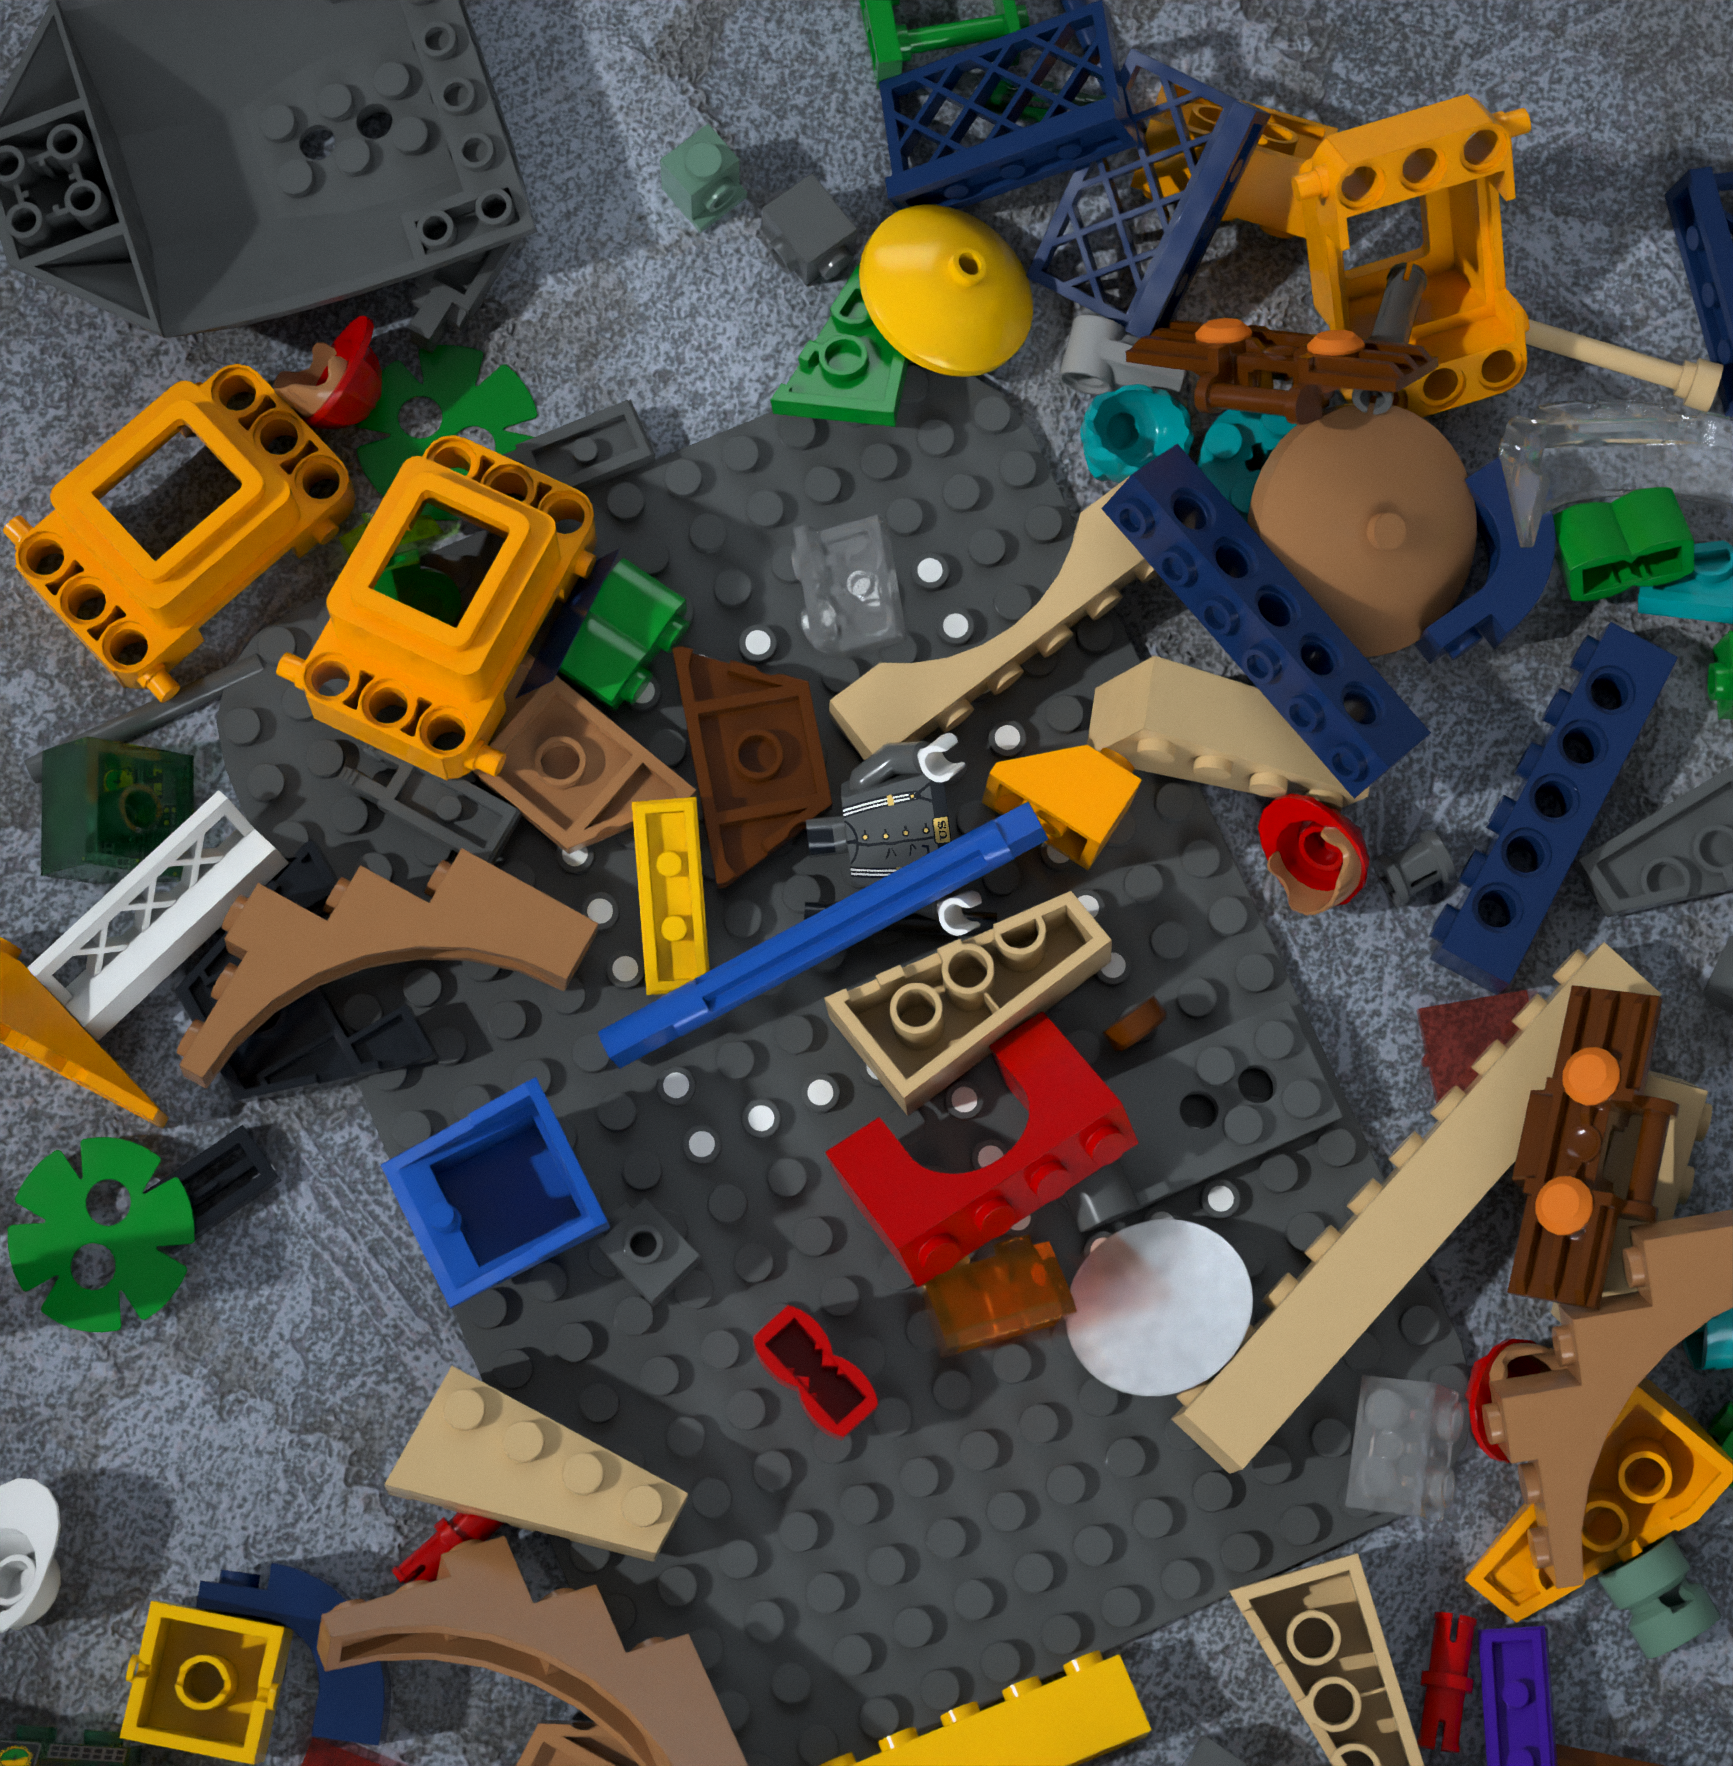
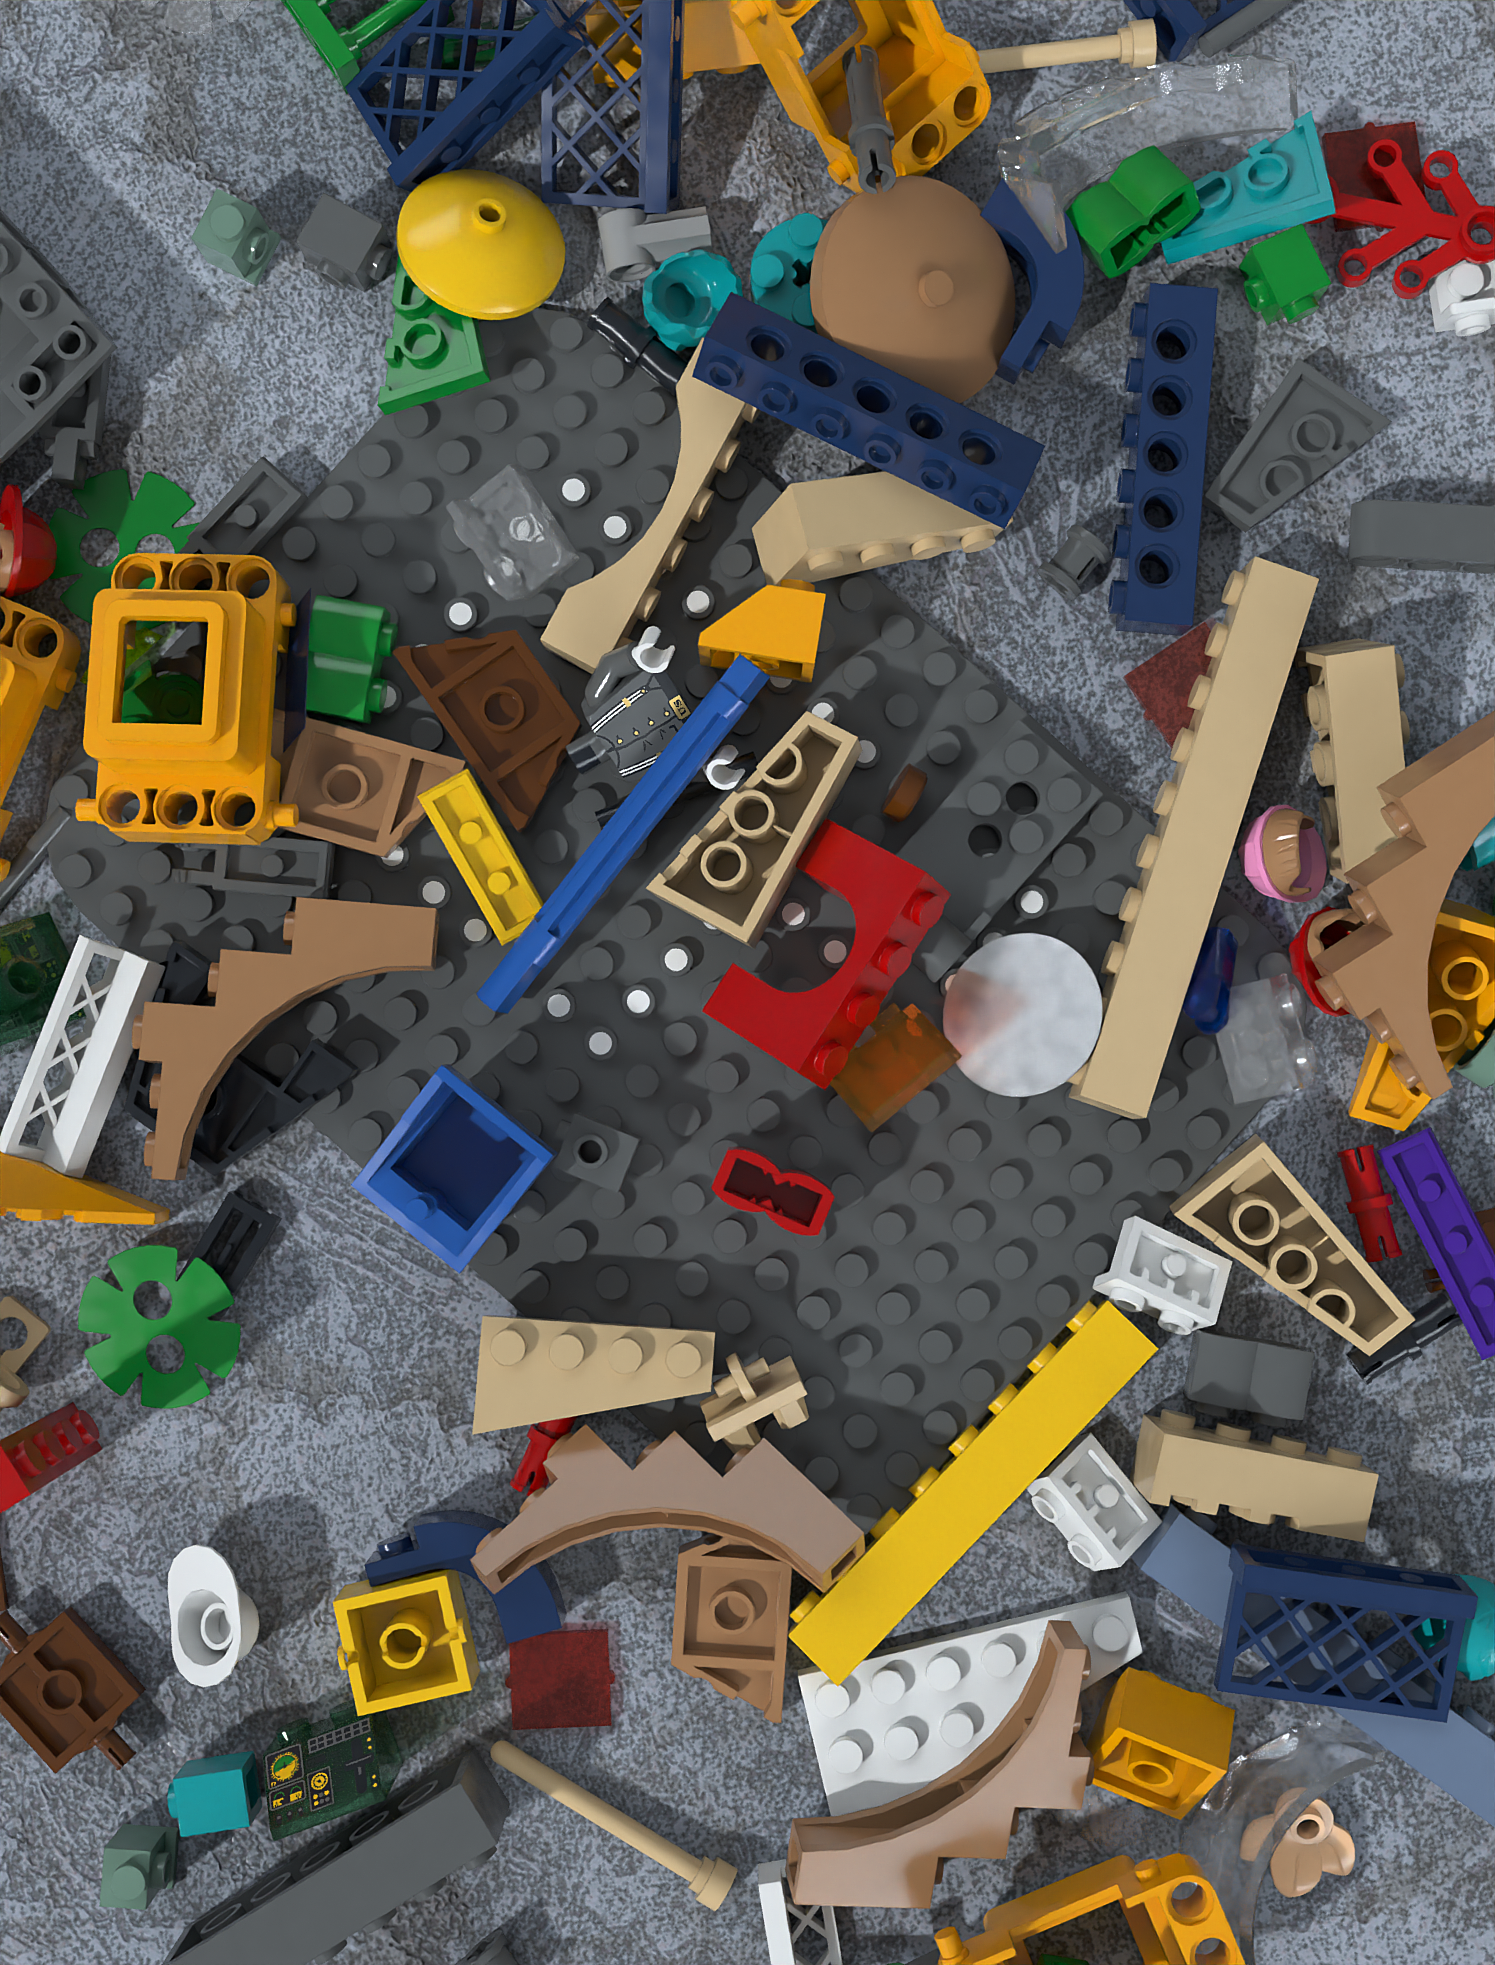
camera: 15 degrees left, 10 degrees up
reddish brown piece [1126,318,1438,425] -> none
red piece [1258,793,1370,916] -> none
reddish brown piece [1507,985,1680,1310] -> none
none -> black pin [587,297,688,397]
none -> tan hips [699,1352,809,1454]
none -> white bracket [1093,1216,1233,1335]
none -> clear blue bar [1182,927,1239,1035]
none -> piece [1238,805,1327,903]

